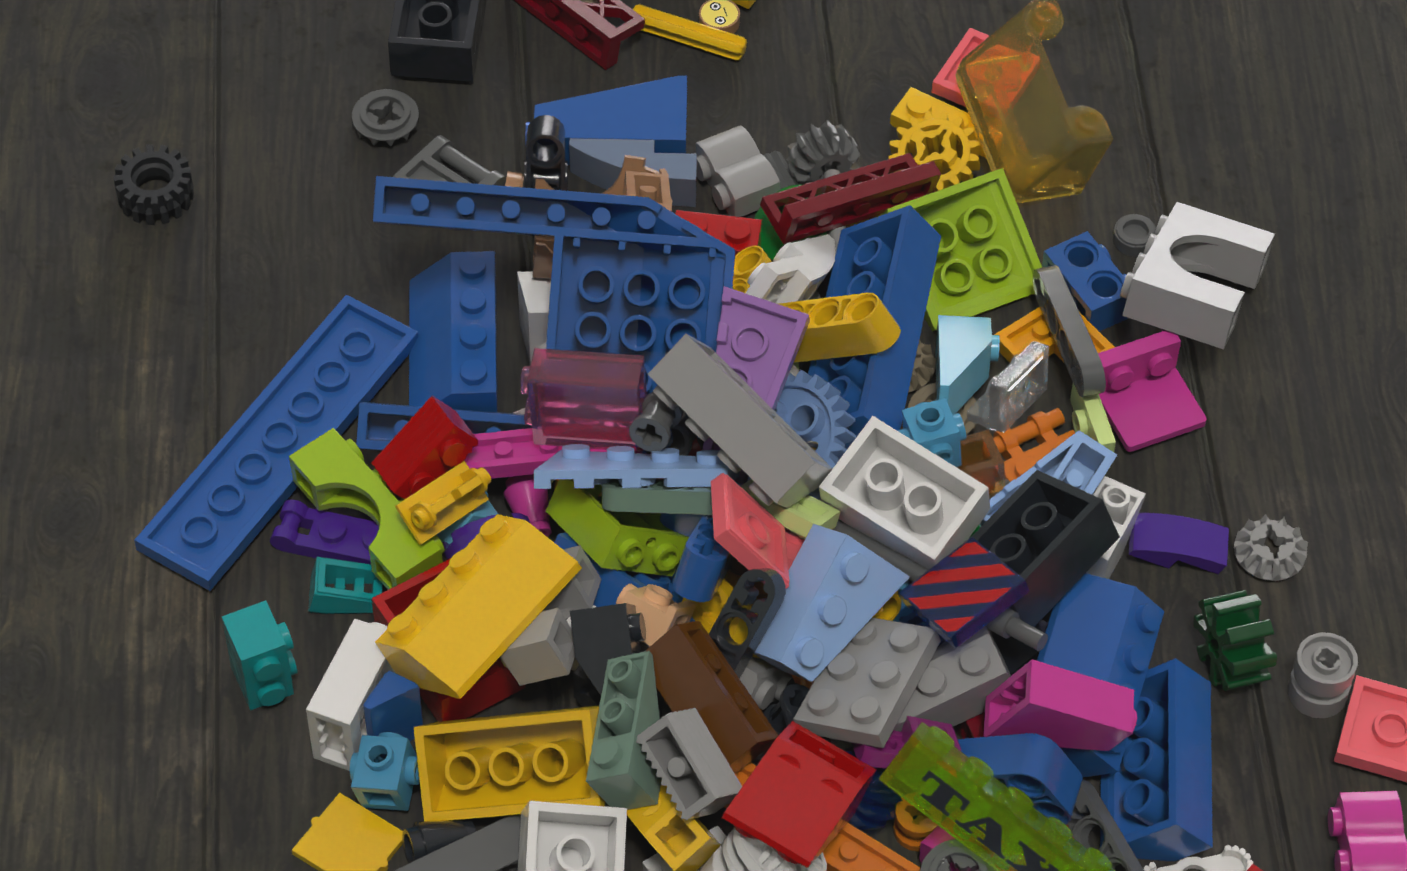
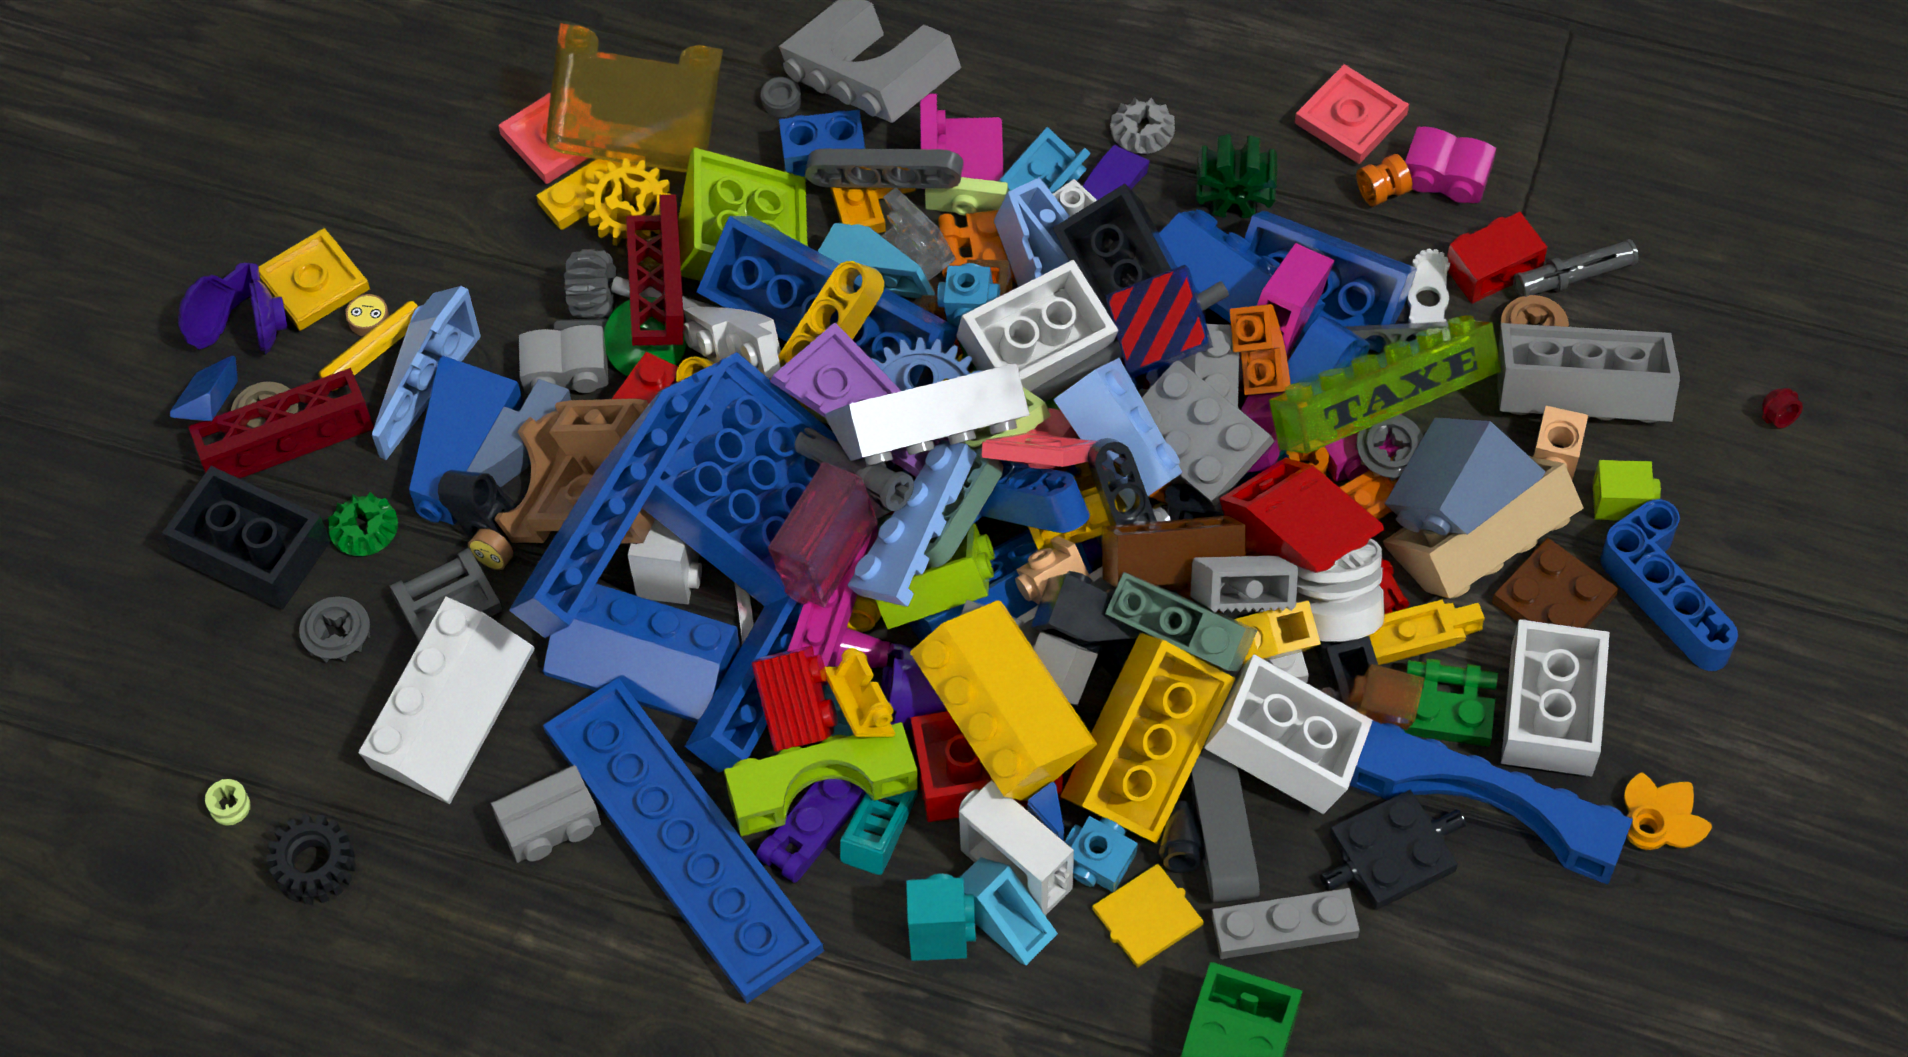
camera: 65 degrees left, 5 degrees up
light grey wheel [1287,632,1358,718] -> none
none -> yellowish green bush [205,779,250,825]
none -> green gear [328,492,398,556]
none -> white slope [358,597,535,804]
none -> light blue wedge [372,286,481,460]
none -> light grey brick [491,765,601,863]
none -> medium azure slope [960,857,1058,965]
none -> dark azure bracket [998,127,1091,194]
none -> orange slope [1230,304,1291,395]
none -> orange wheel [1356,154,1412,207]

